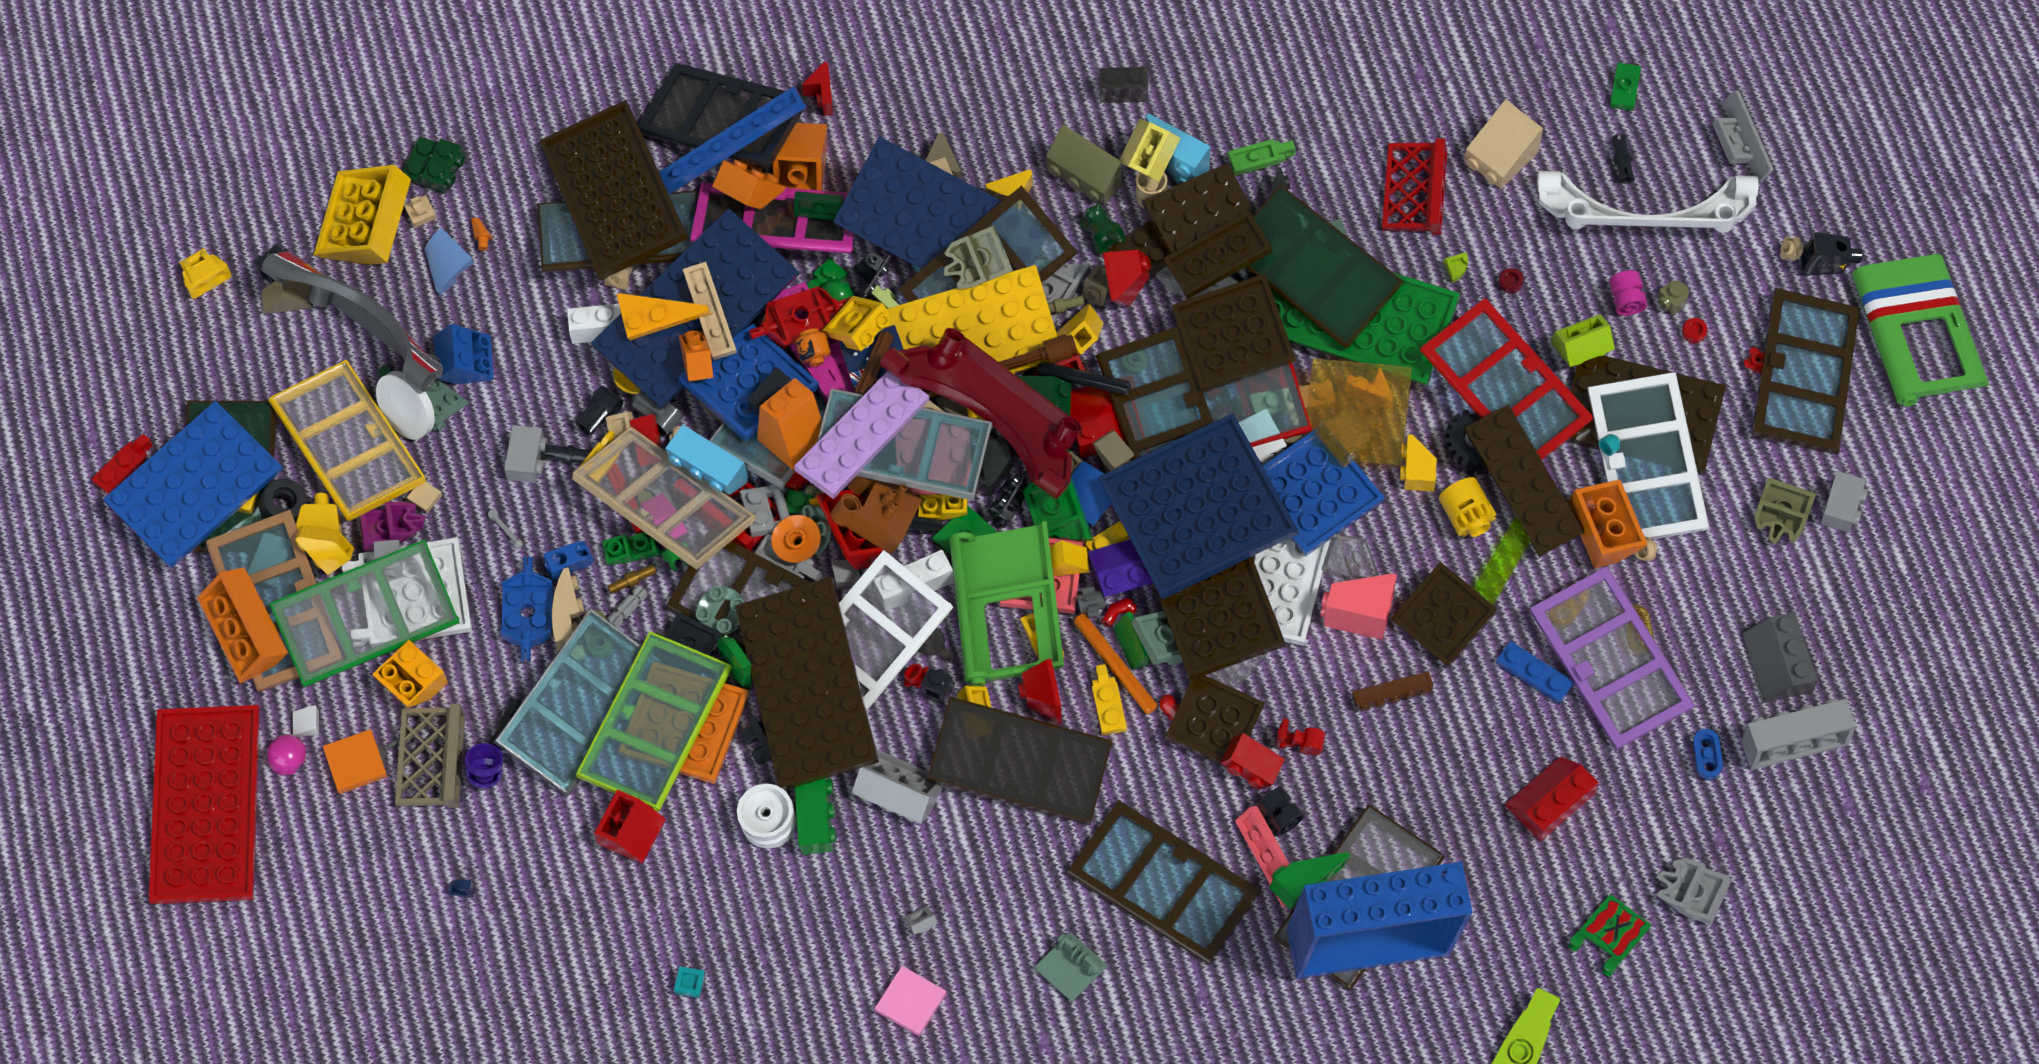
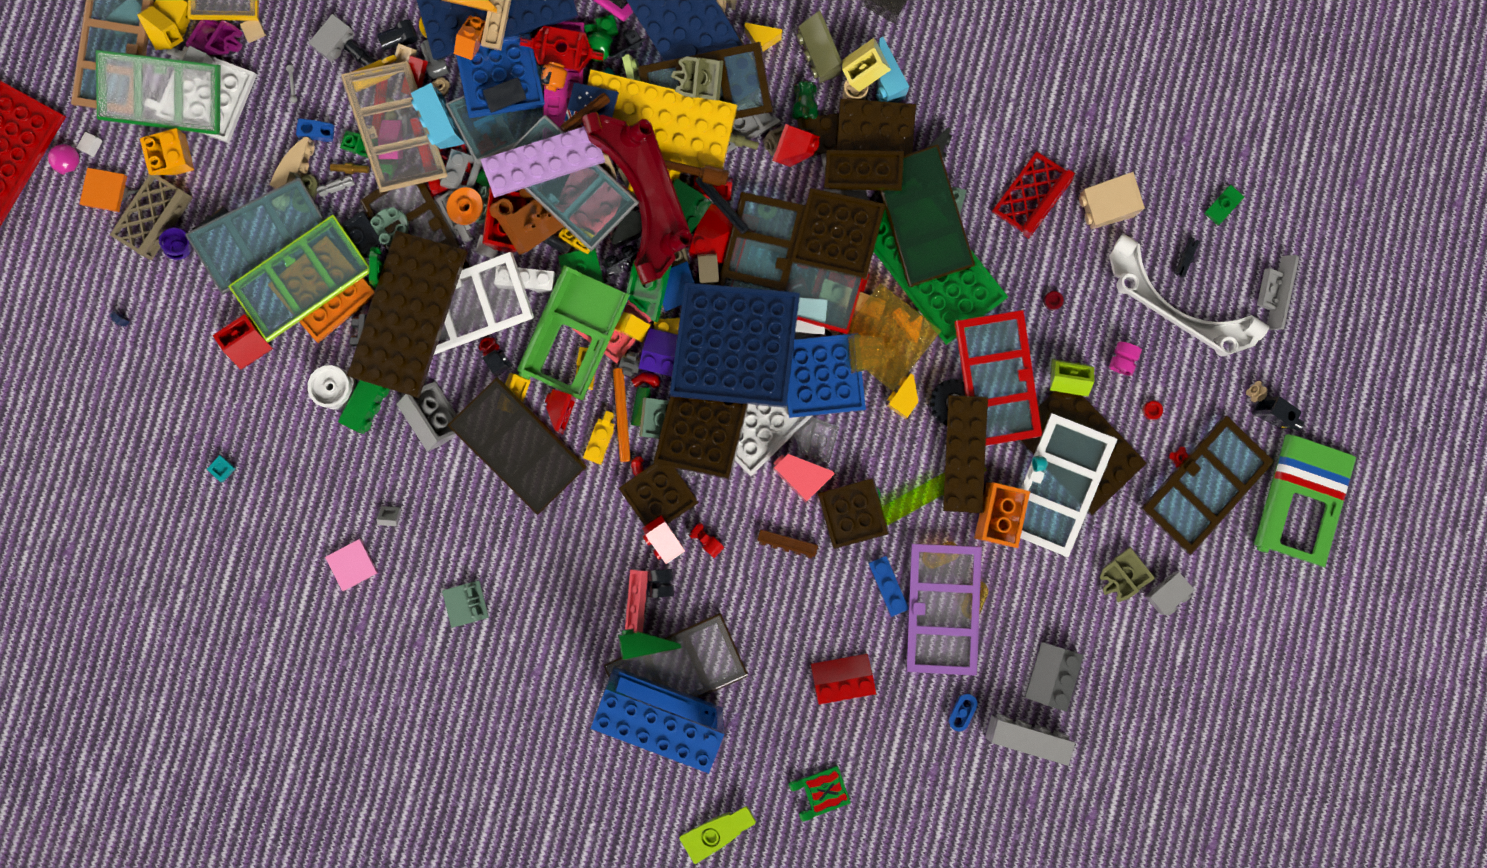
camera: 30 degrees right, 20 degrees up
orange slope [197,567,288,683] -> none
blue plate [500,556,553,662] -> none
orange slope [757,378,822,470] -> none
yellow plate [822,296,892,351] -> none
clear smoke rock [917,627,956,663] -> none
yellow slope [1056,304,1103,355] -> none
door [1067,800,1261,965] -> none
bright green hinge [1227,139,1296,176] -> none
yellow gear [1438,477,1496,538] -> none
lime tile [1443,252,1468,283] -> none
tan plate [1634,537,1657,561] -> none
light grey plate [1656,858,1731,925] -> none
olive plate [1657,281,1689,316] -> none

